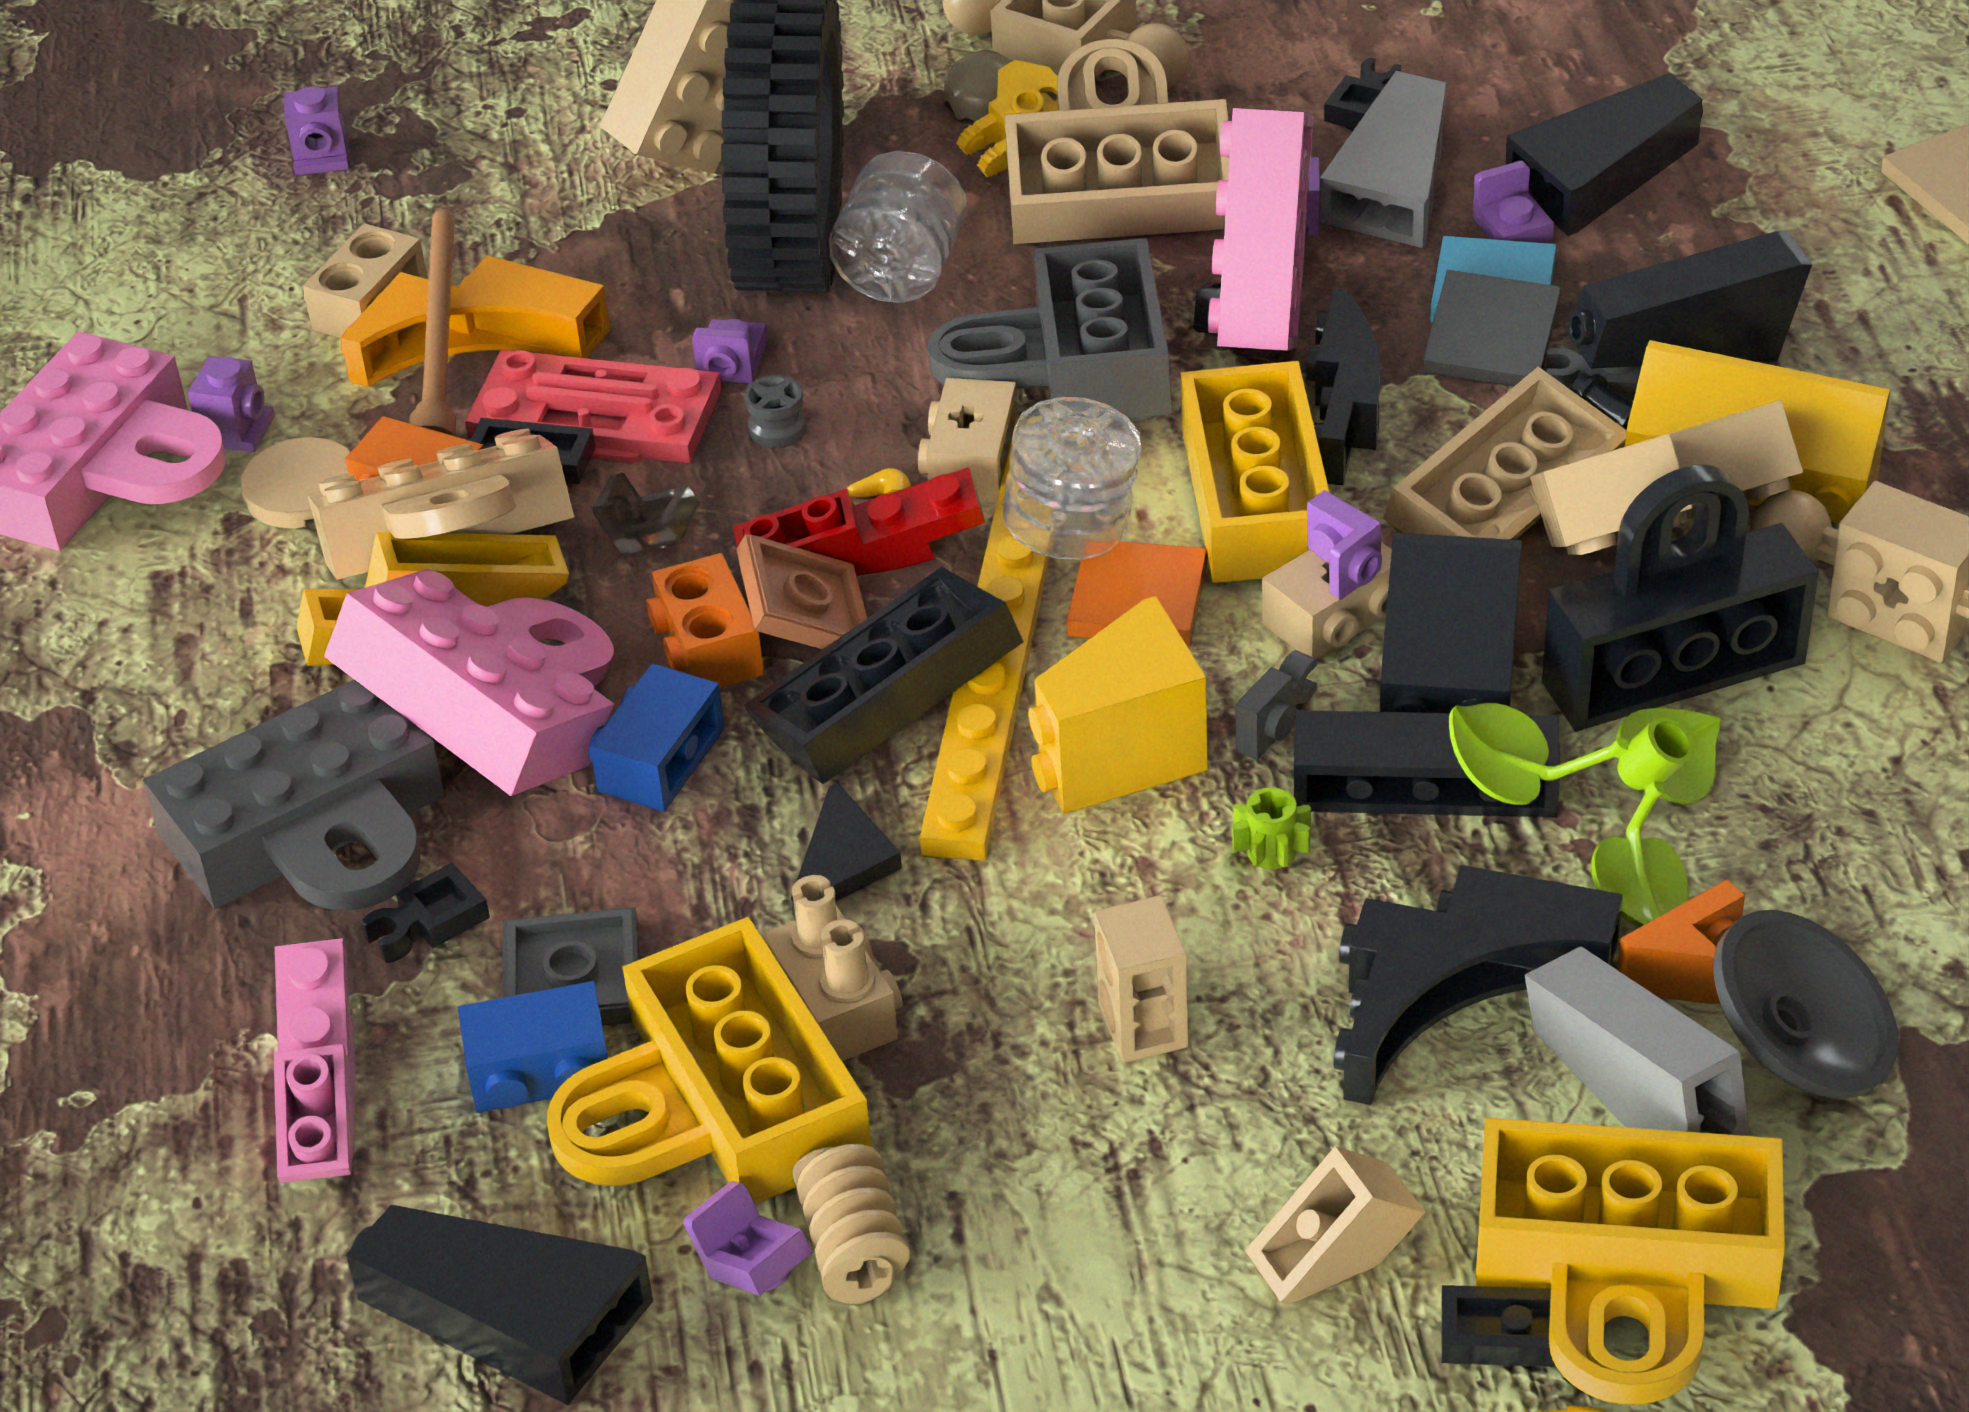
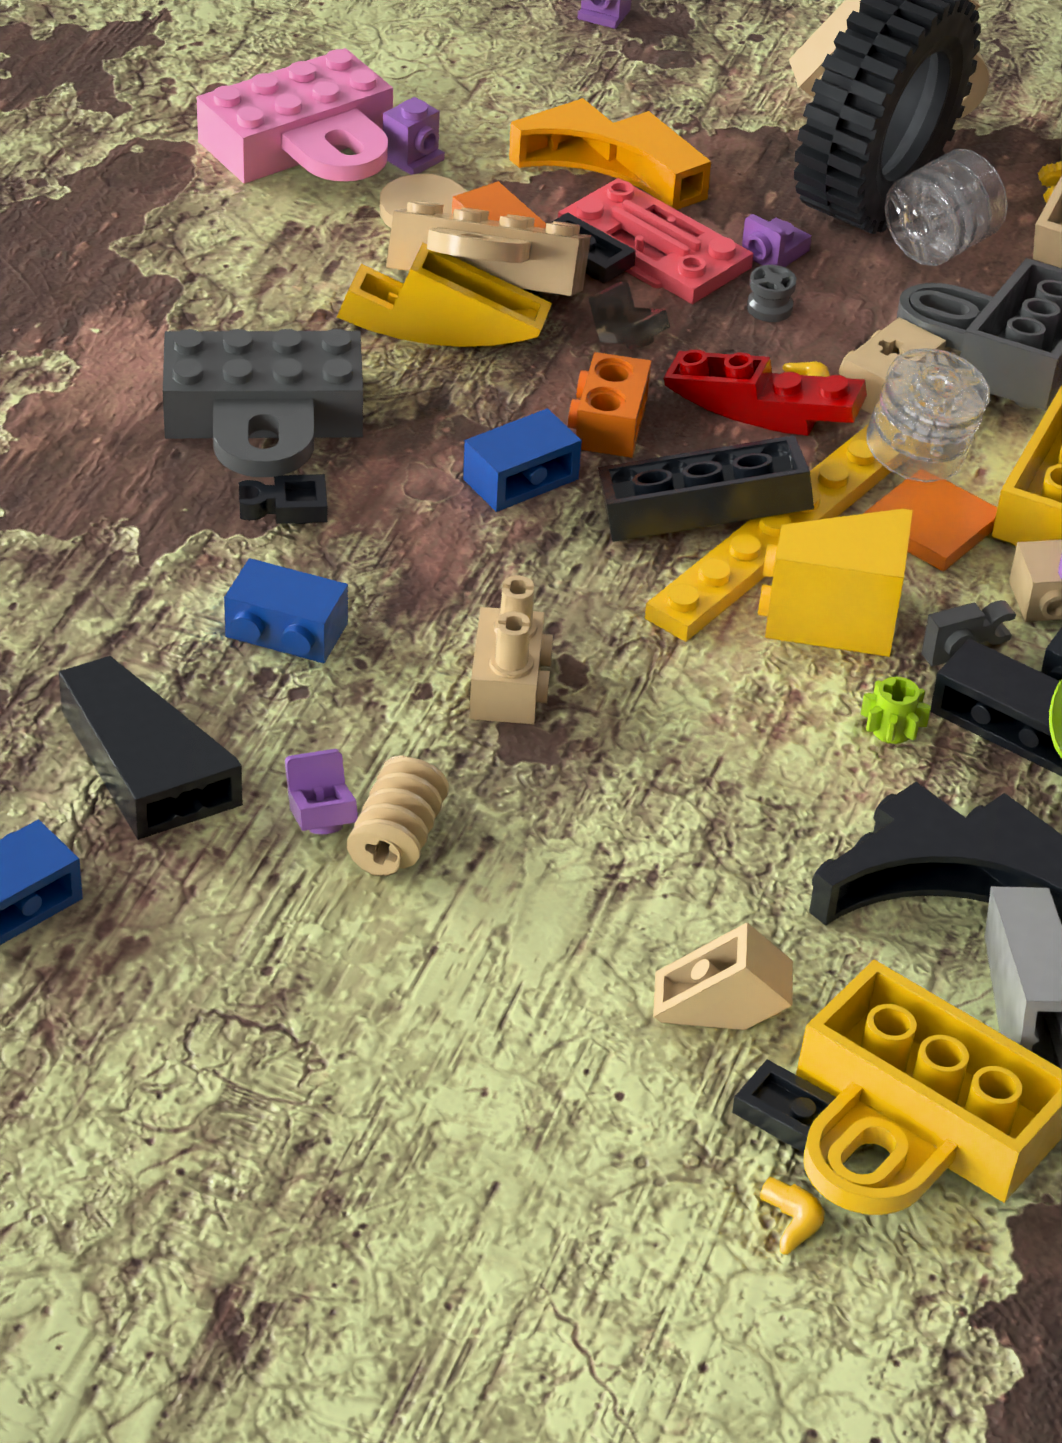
camera: 25 degrees right, 0 degrees up
bright pink slope [273,938,355,1184] -> none
tan brick [303,223,428,338] -> none
bright pink brick [324,569,614,796] -> none
medium nougat piece [409,208,456,436] -> none
dark grey tile [503,907,640,1026] -> none
yellow brick [547,916,872,1204] -> none
nougat tile [736,534,867,649] -> none
black tile [791,782,902,918] -> none
tan brick [1094,895,1188,1063] -> none

